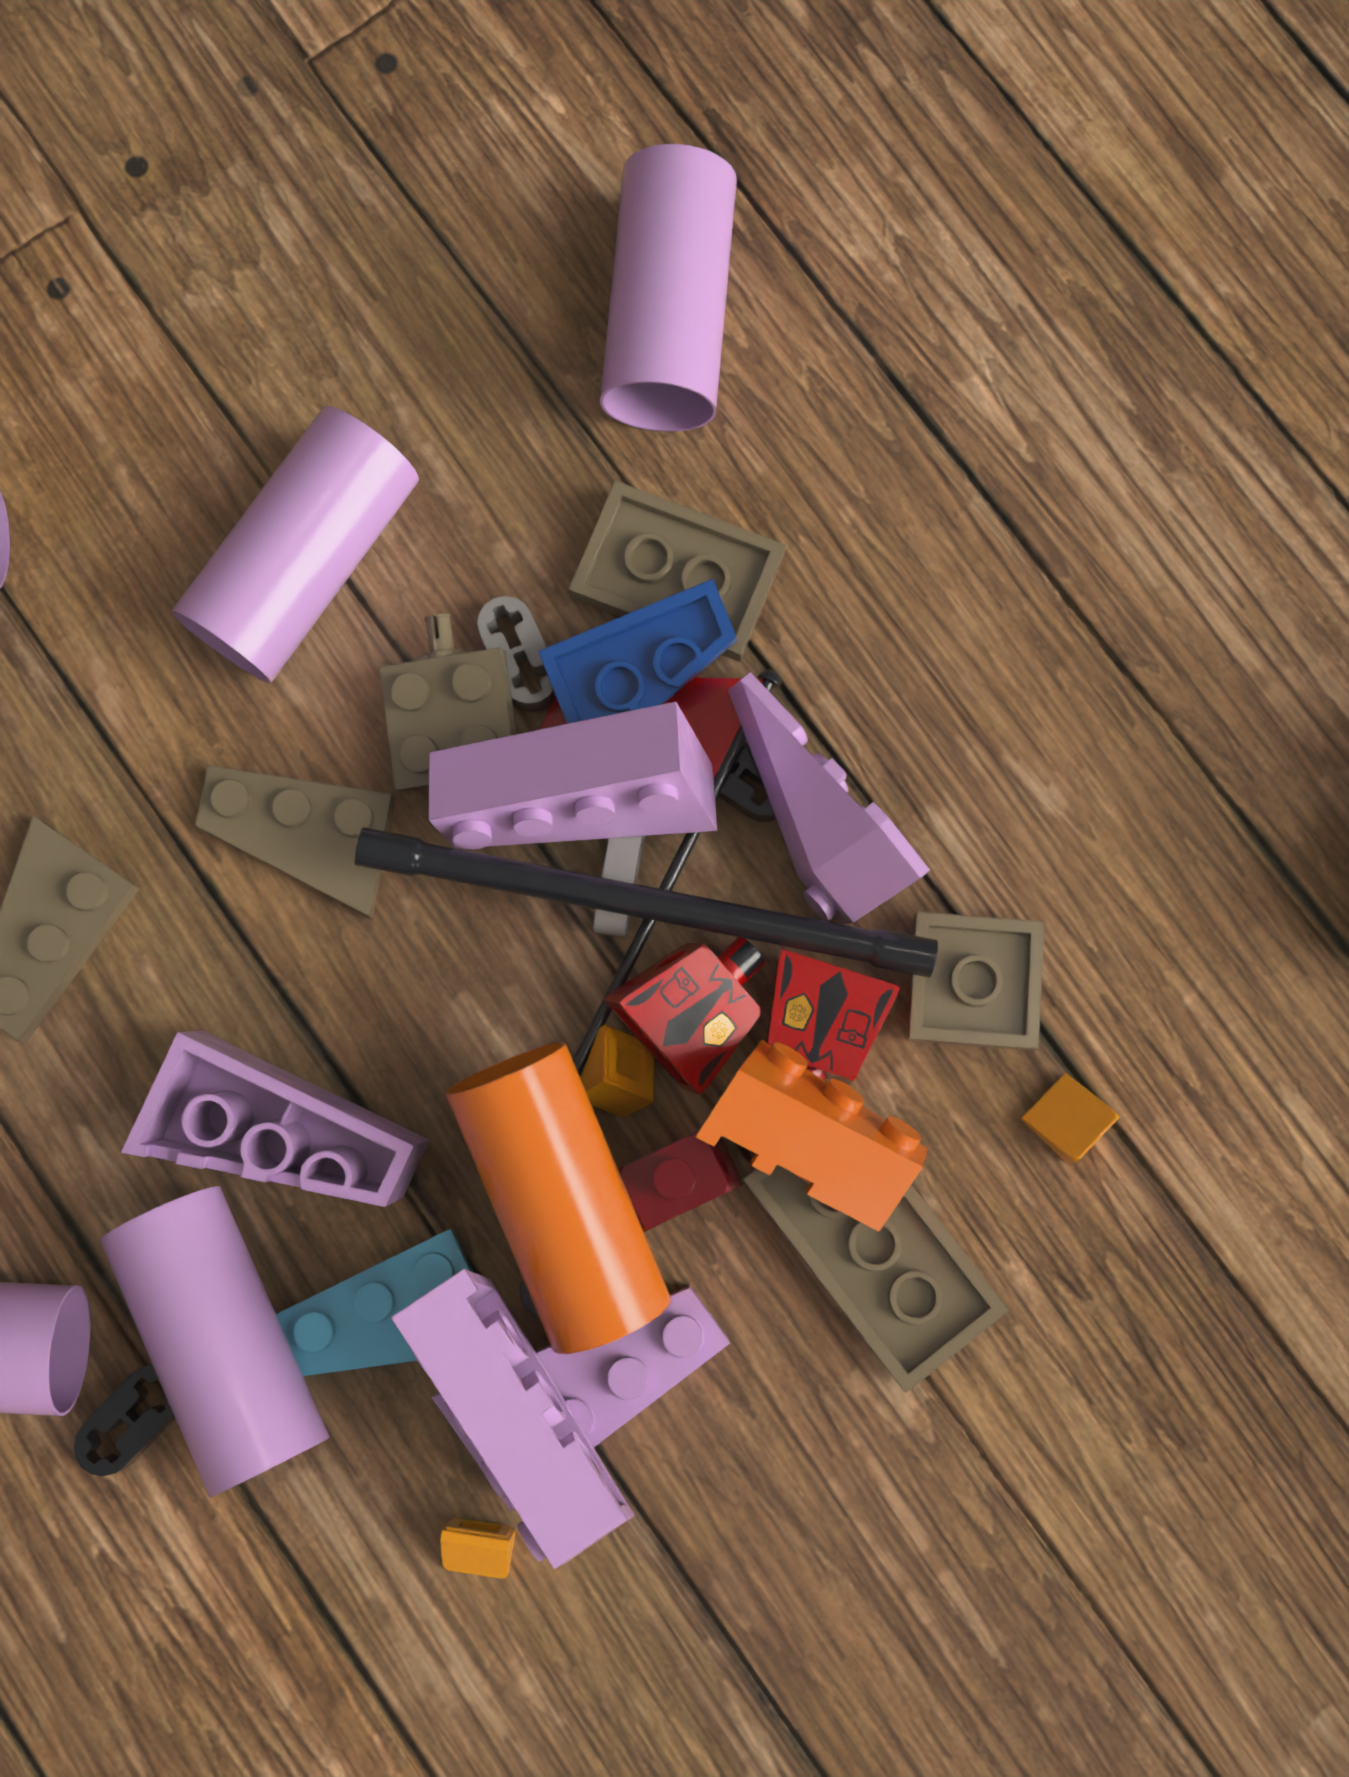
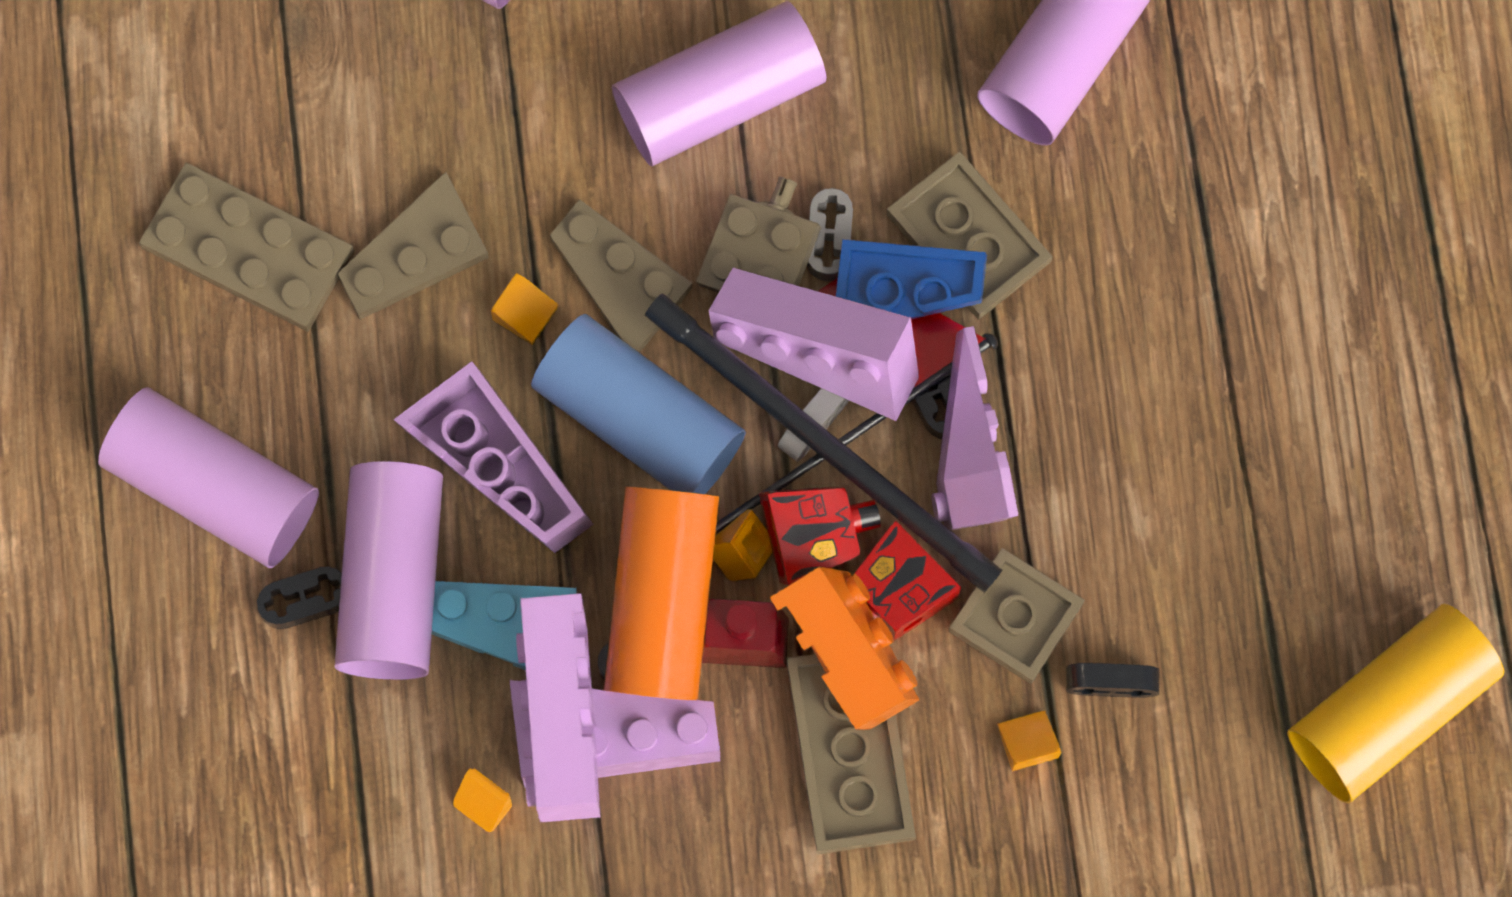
camera: 25 degrees right, 5 degrees down
none -> light orange slope [491,273,559,345]
none -> medium blue piece [531,314,746,494]
none -> black beam [1066,663,1160,698]

